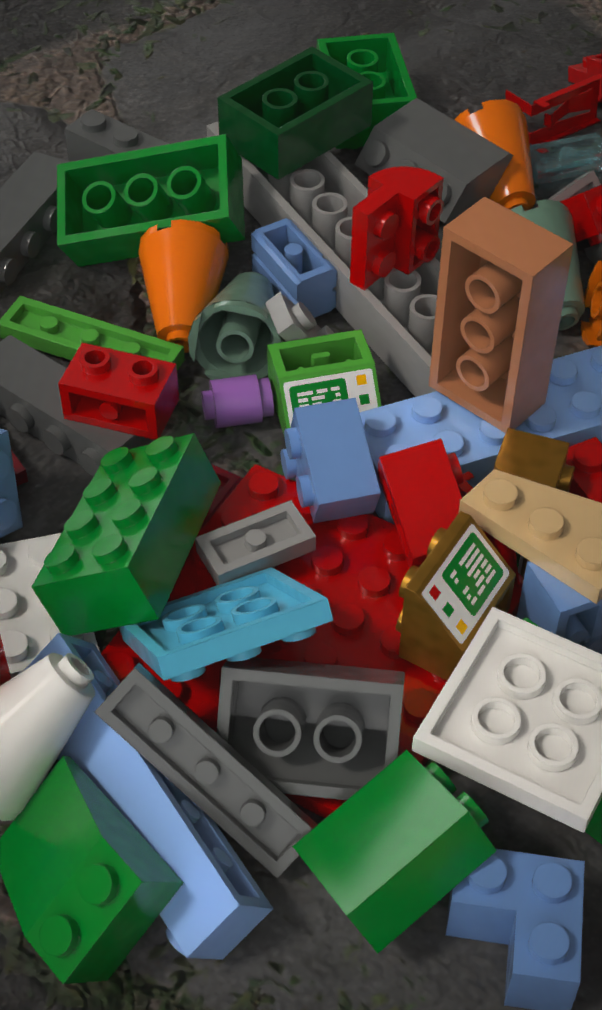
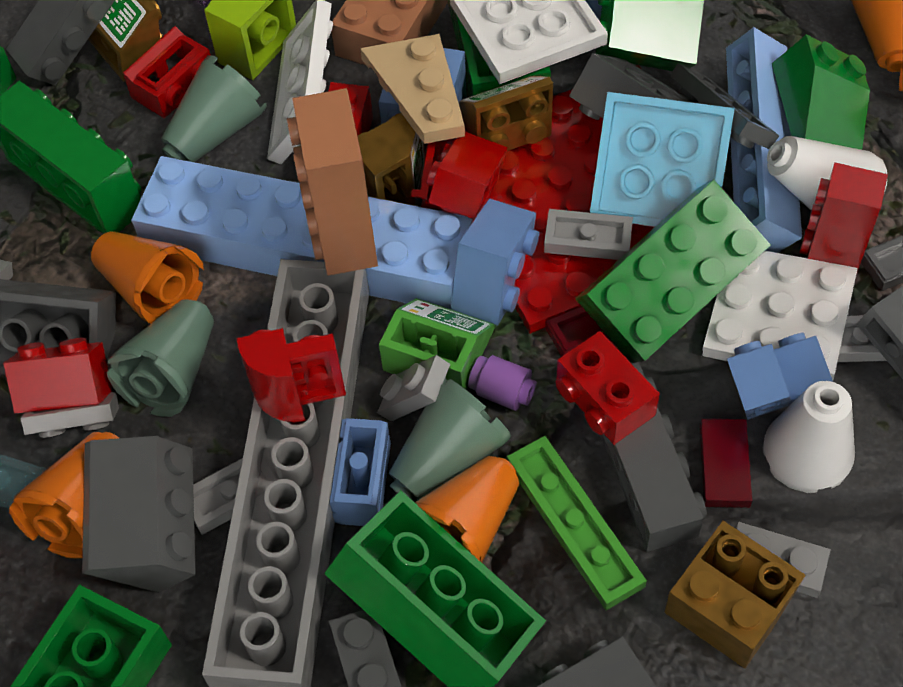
camera: 140 degrees left, 10 degrees up
dark green brick [217,46,373,180] -> none

